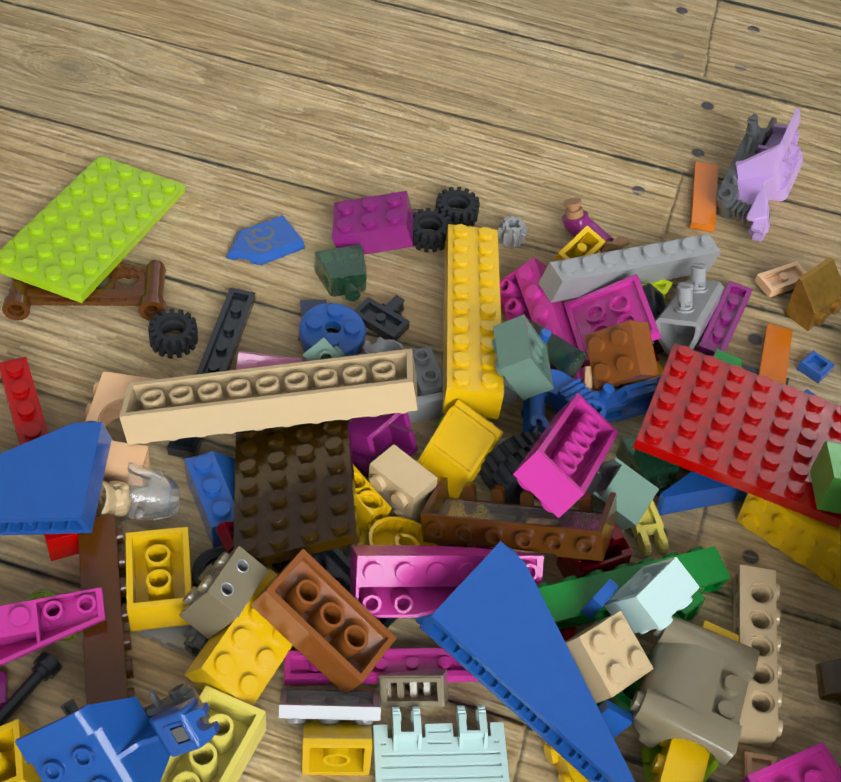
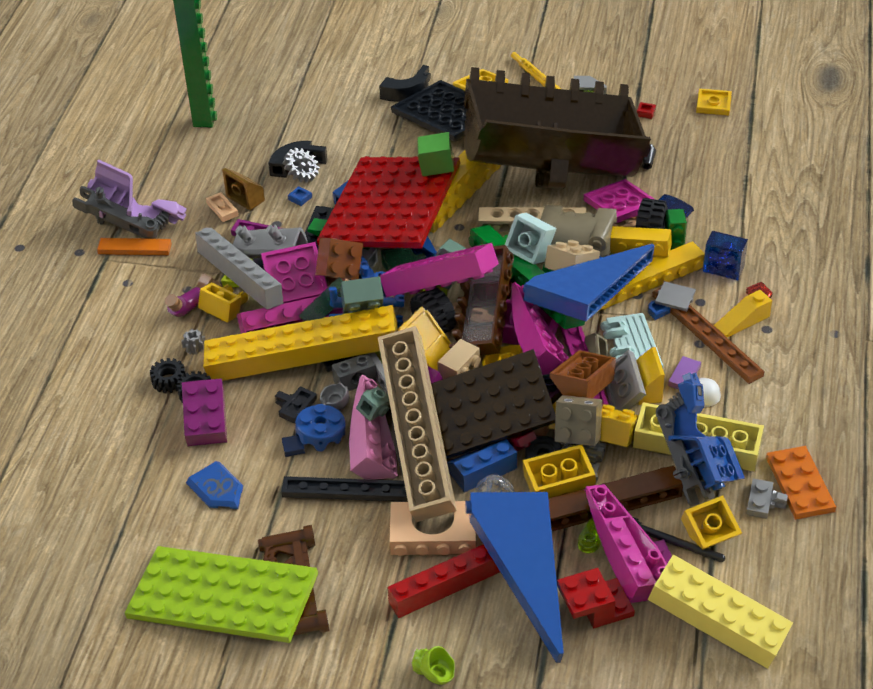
camera: 90 degrees left, 5 degrees down
black tyre [148,309,198,359] -> none
clear green torso [314,244,367,302] -> none
blue tile [581,578,618,619] -> none
orange tile [758,323,793,385] -> none

